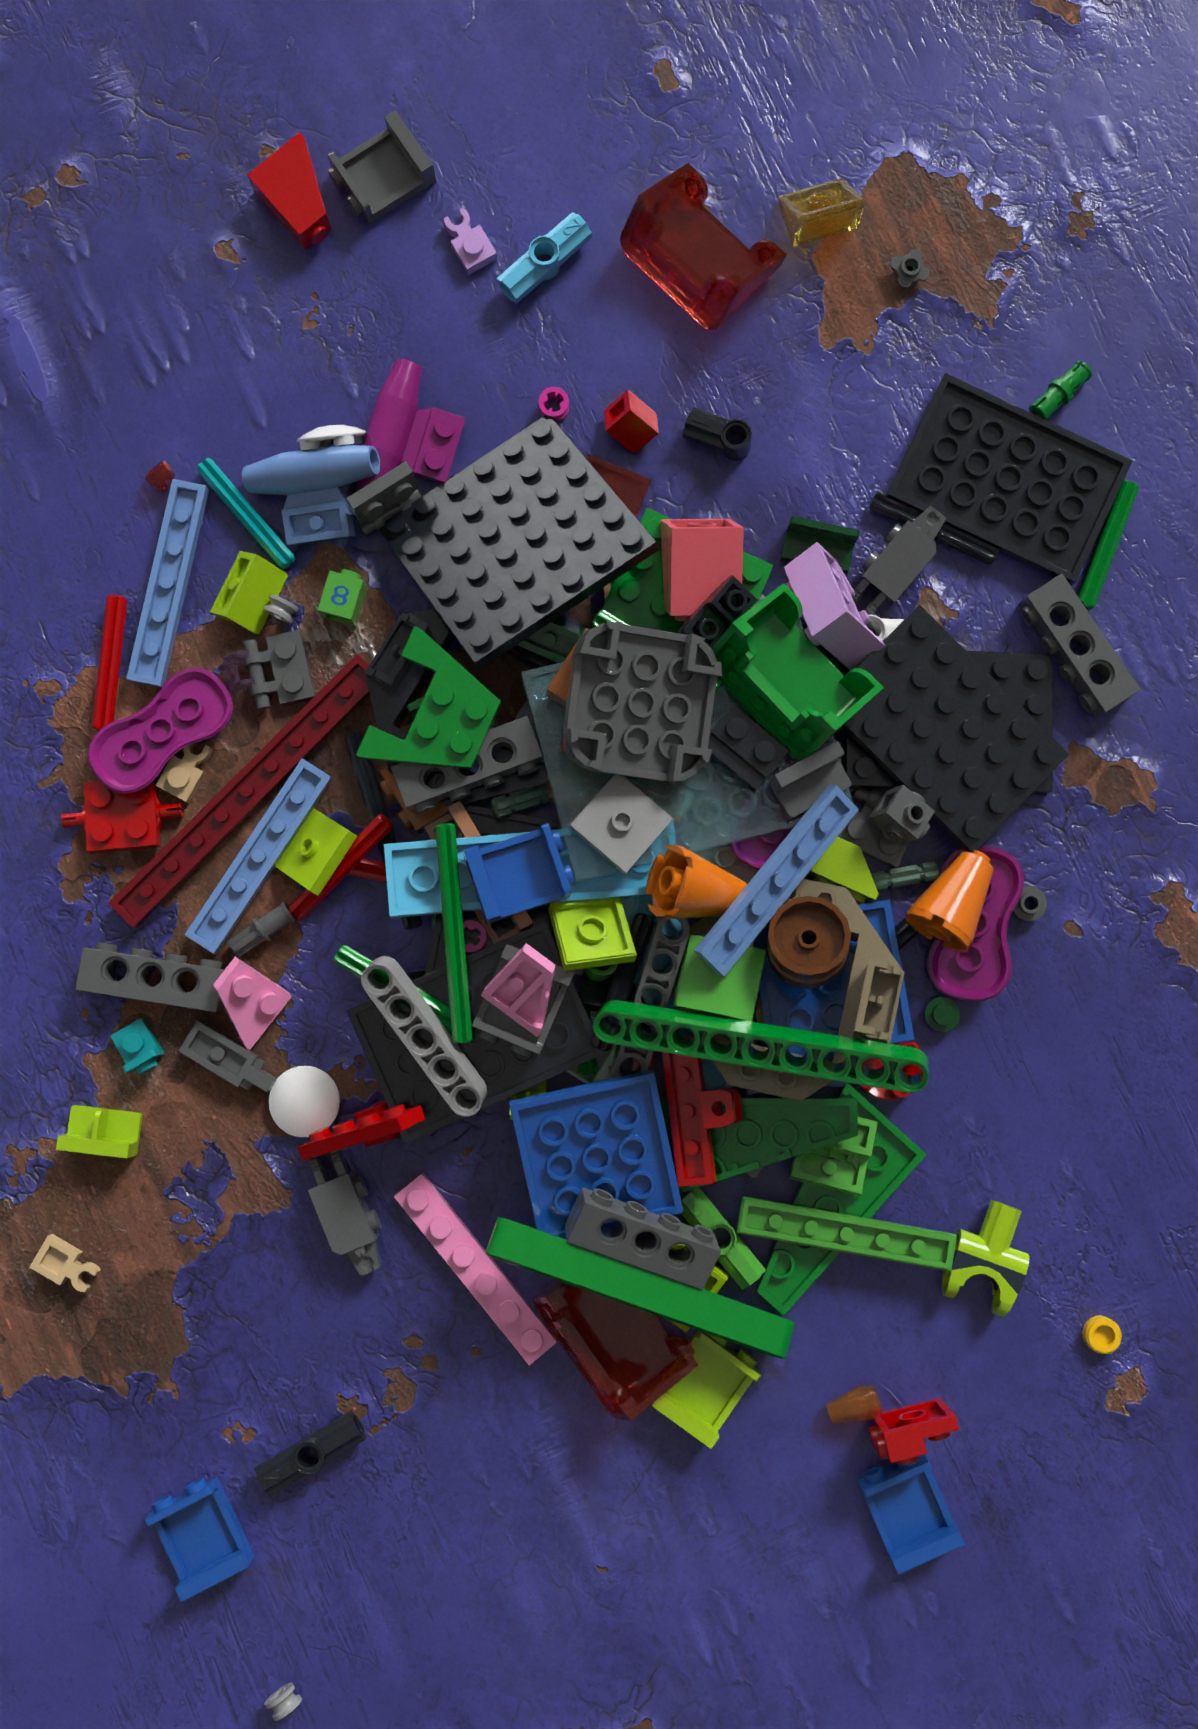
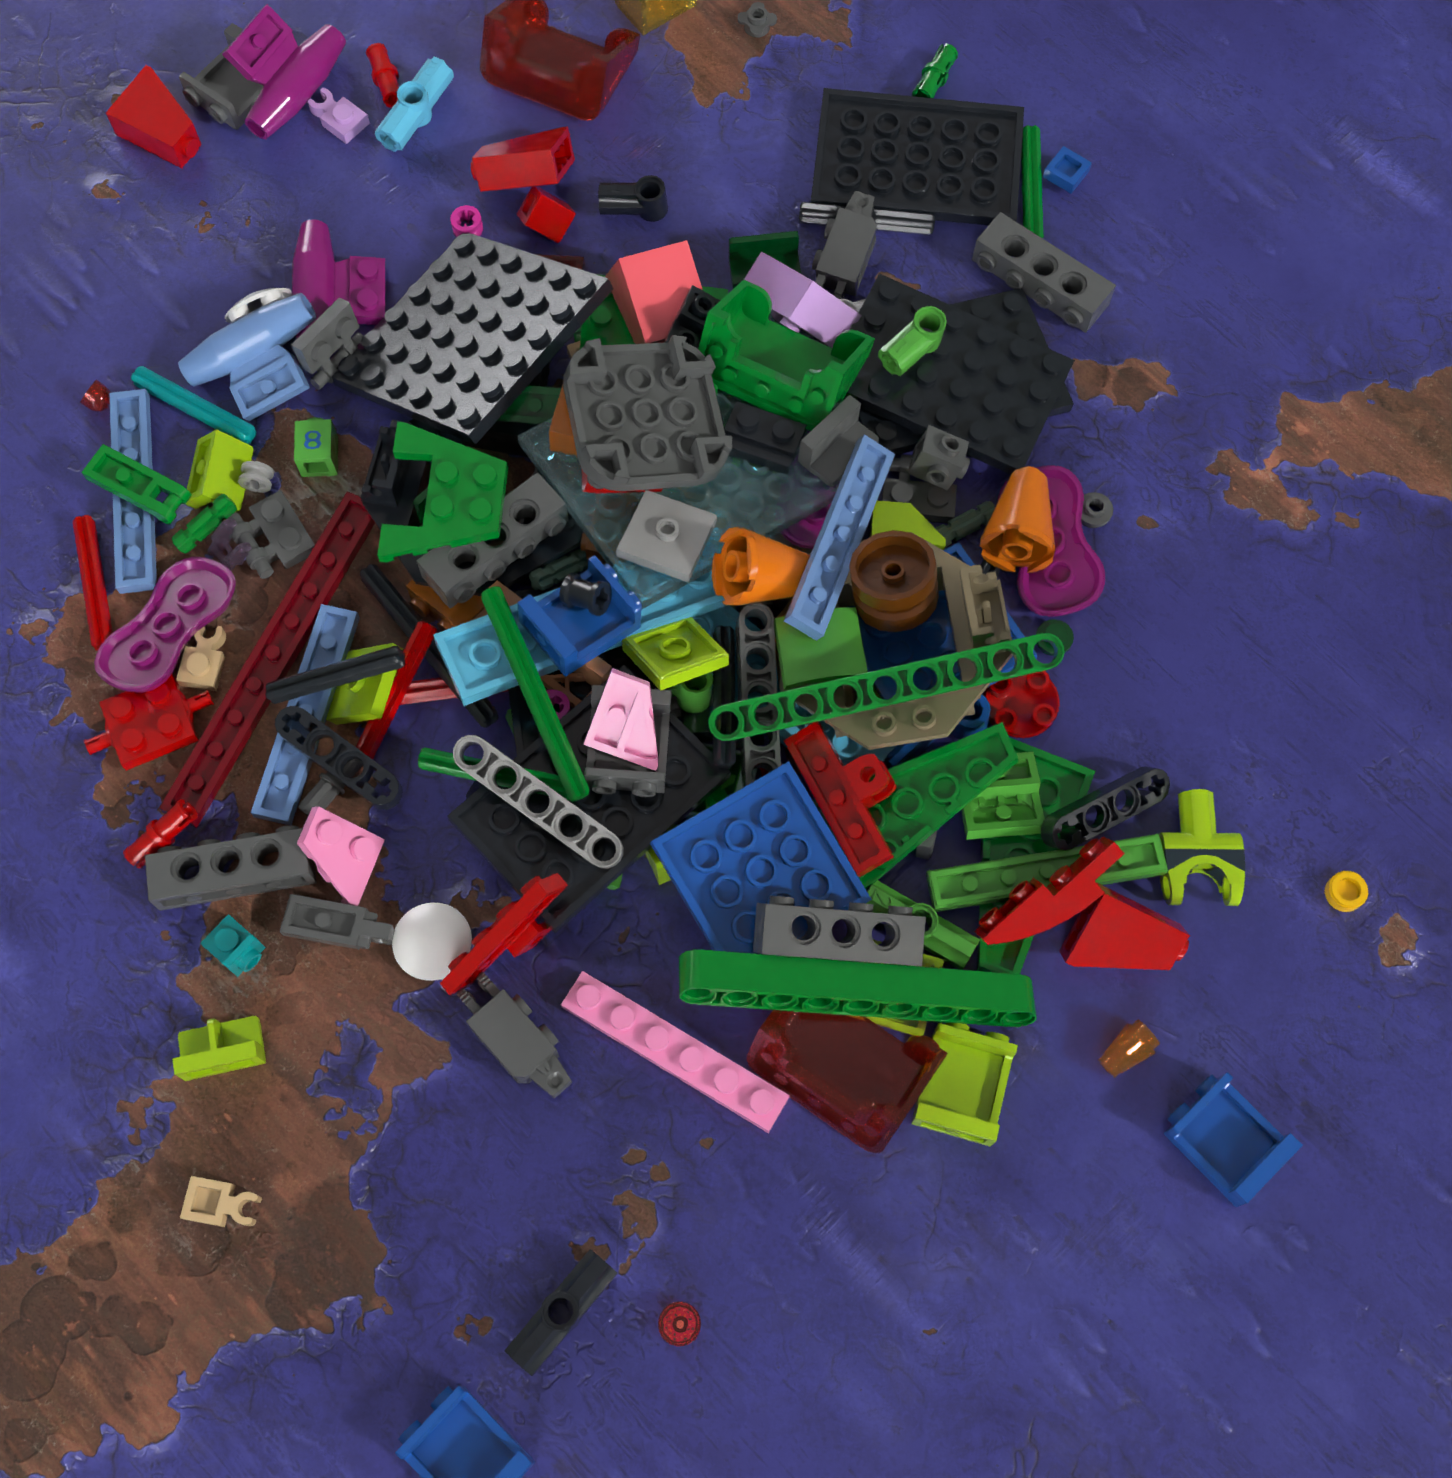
camera: 20 degrees left, 15 degrees down
red plate [868,1398,959,1465] -> none
none -> green plate [81,444,192,525]
none -> red pin [123,799,198,868]
none -> green axle [172,494,237,554]
none -> magenta plate [222,4,346,139]
none -> black axle [265,646,405,704]
none -> black beam [275,706,403,810]
none -> red pin [366,43,400,108]
none -> red slope [471,126,575,192]
none -> black bush [559,573,612,616]
none -> clear red tile [658,1302,701,1347]
none -> bright green piece [878,306,947,376]
none -> red slope [974,836,1125,945]
none -> black beam [1041,766,1170,851]
none -> blue plate [1043,146,1092,194]
none -> red slope [1059,883,1190,970]

